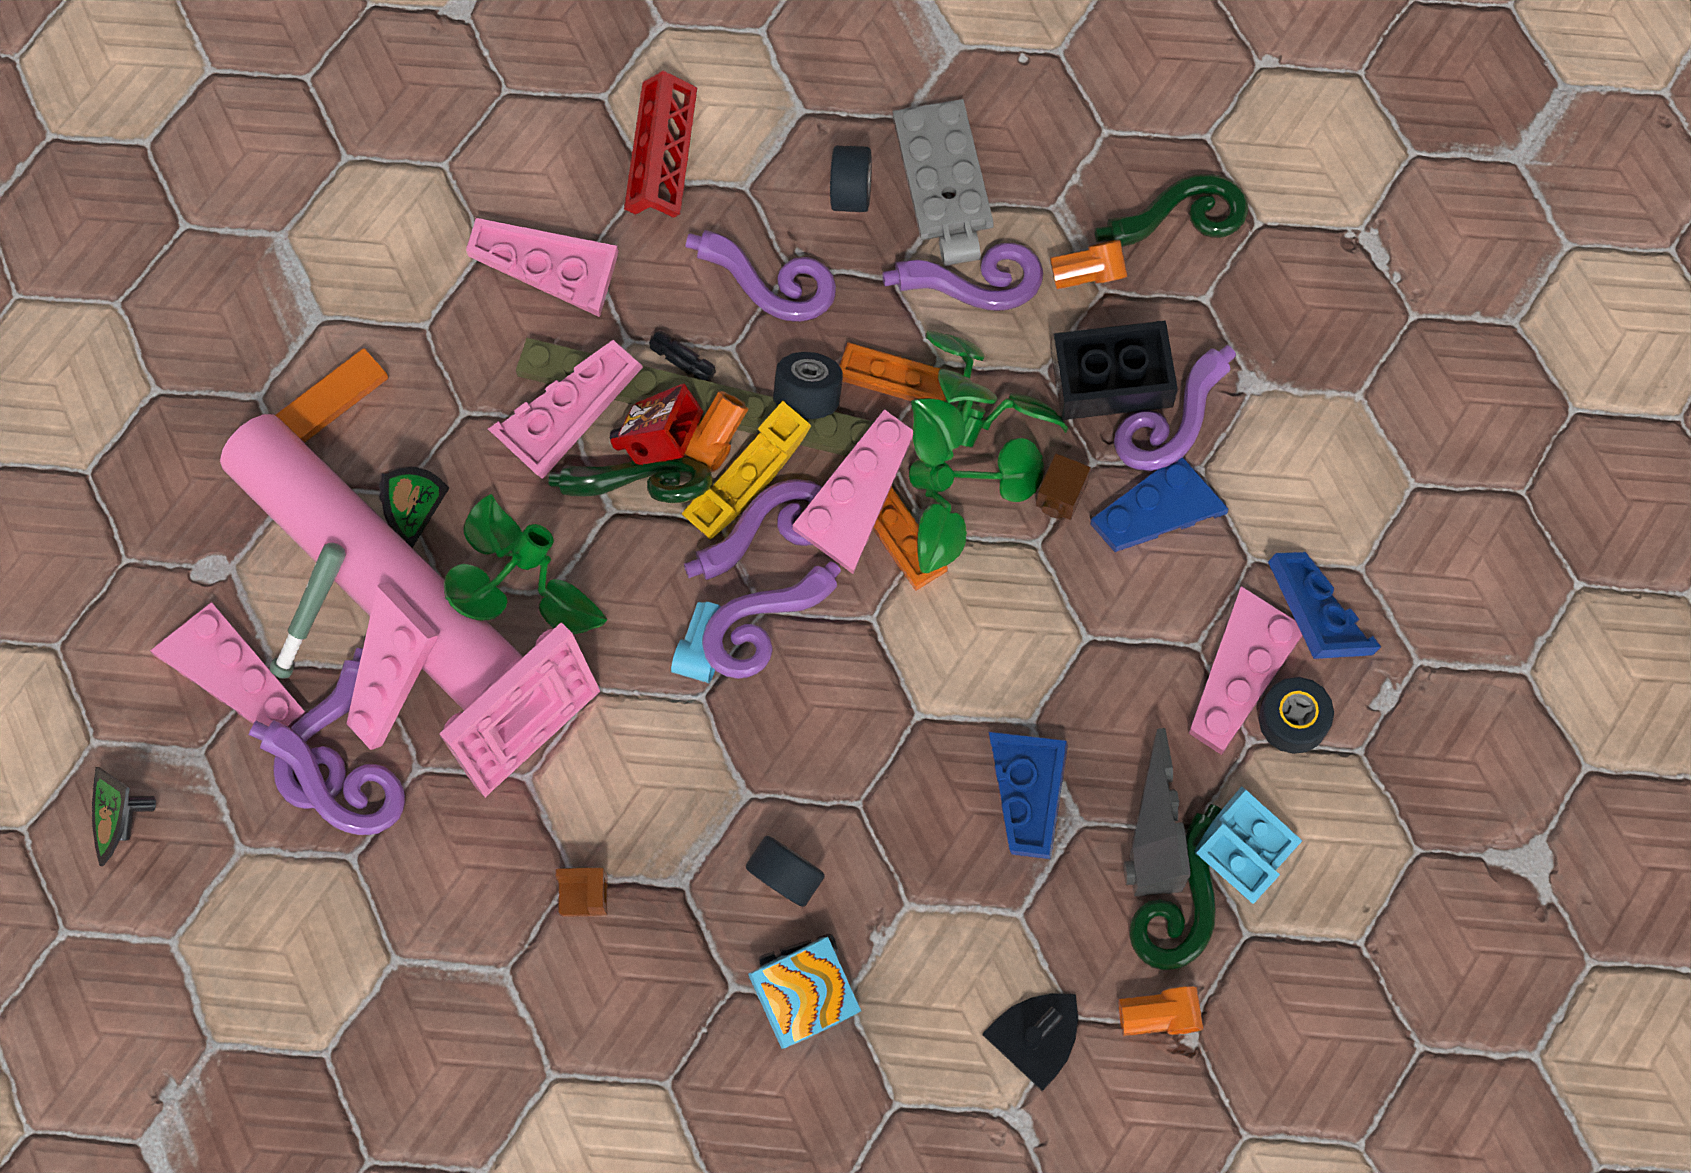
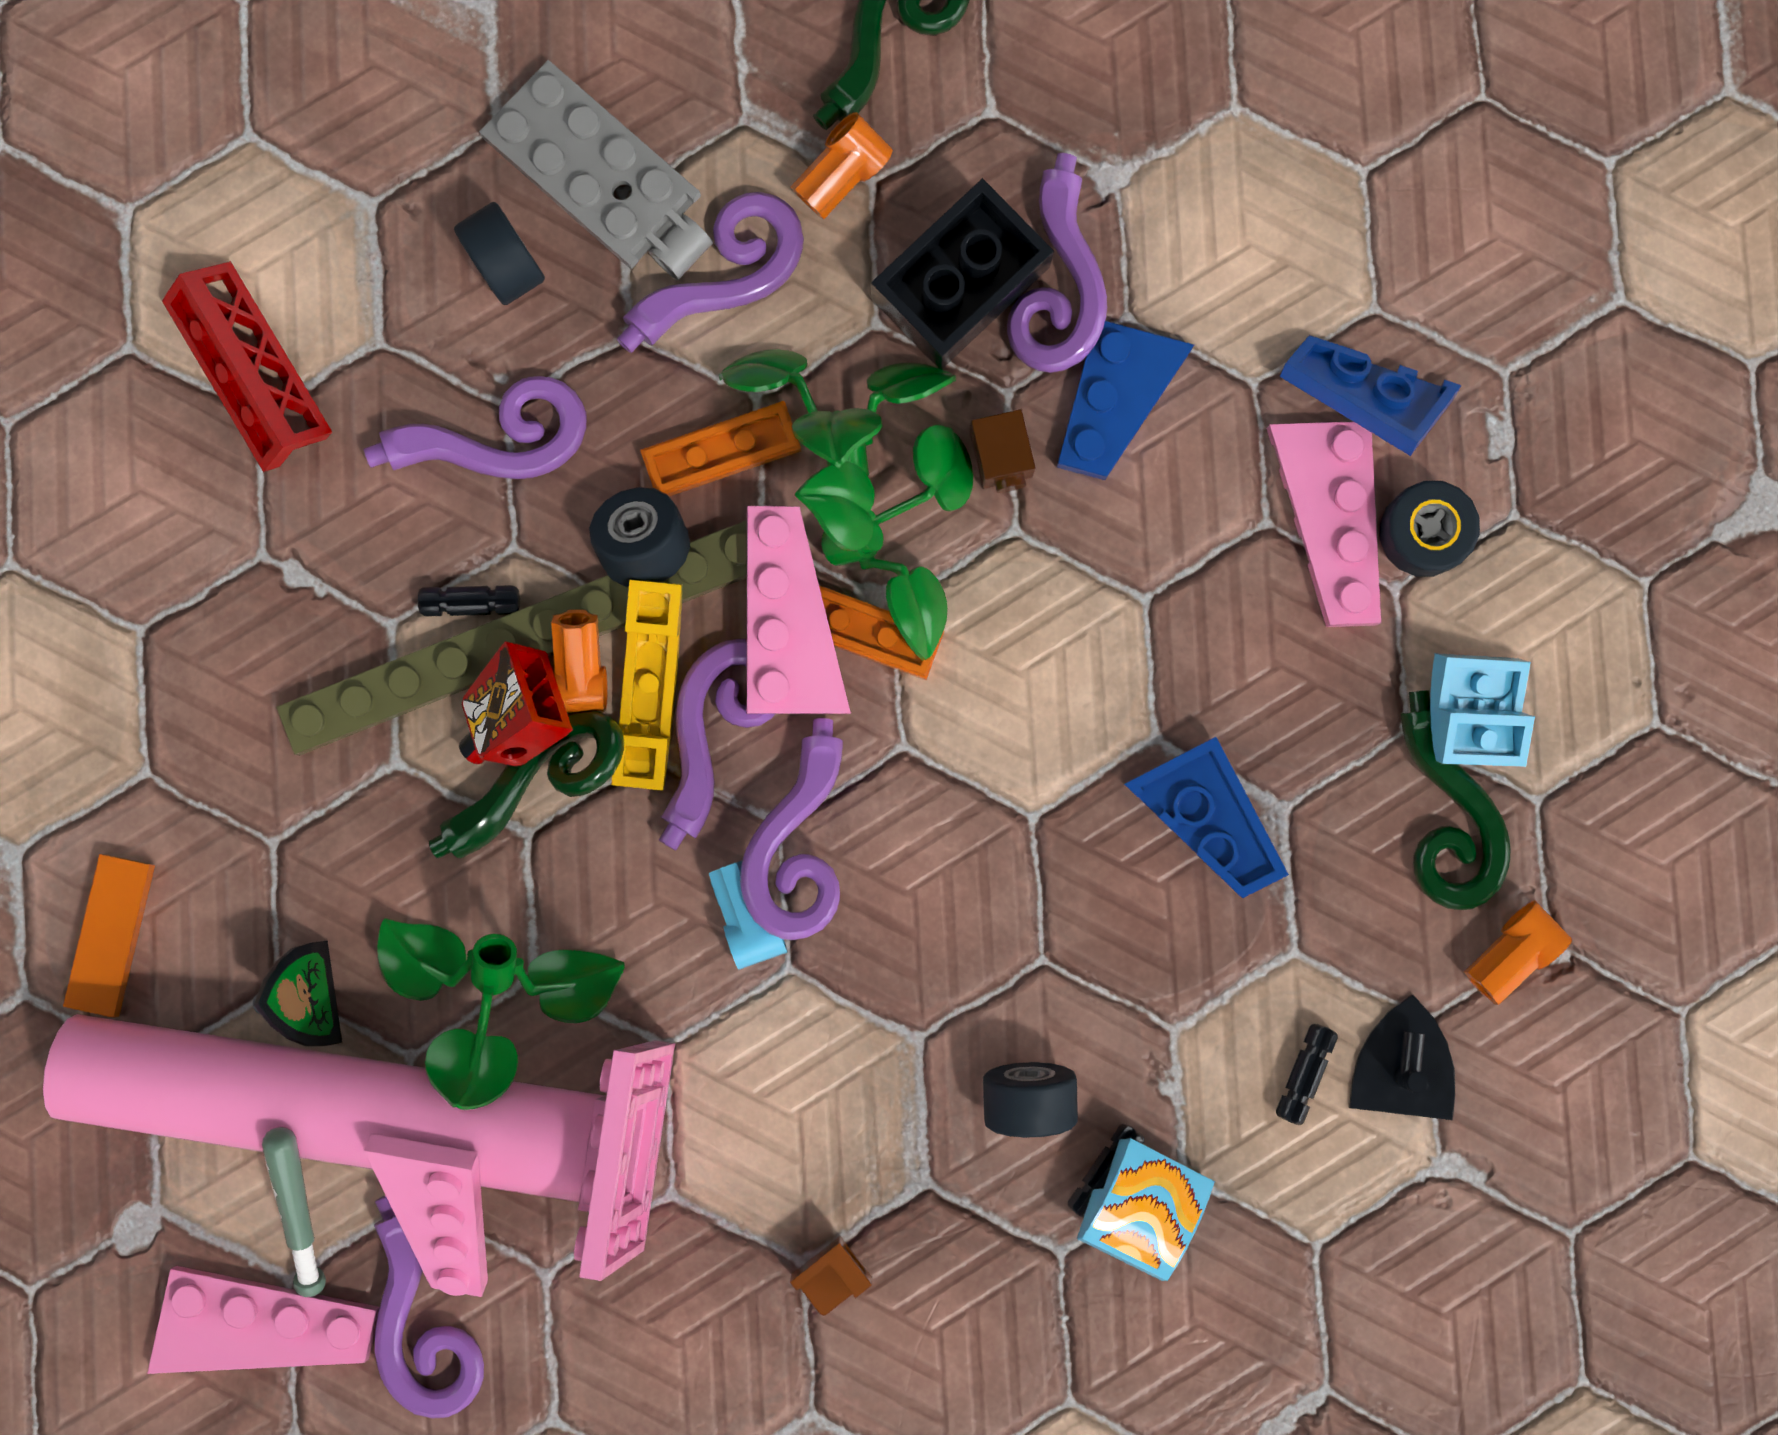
camera: 45 degrees left, 15 degrees up
medium lavender plant [249,720,405,835] -> none
bright pink wing [466,218,619,317] -> none
bright pink wing [488,340,643,479] -> none
dark grey wedge [1124,728,1191,897] -> none
none -> black axle [1276,1024,1338,1125]

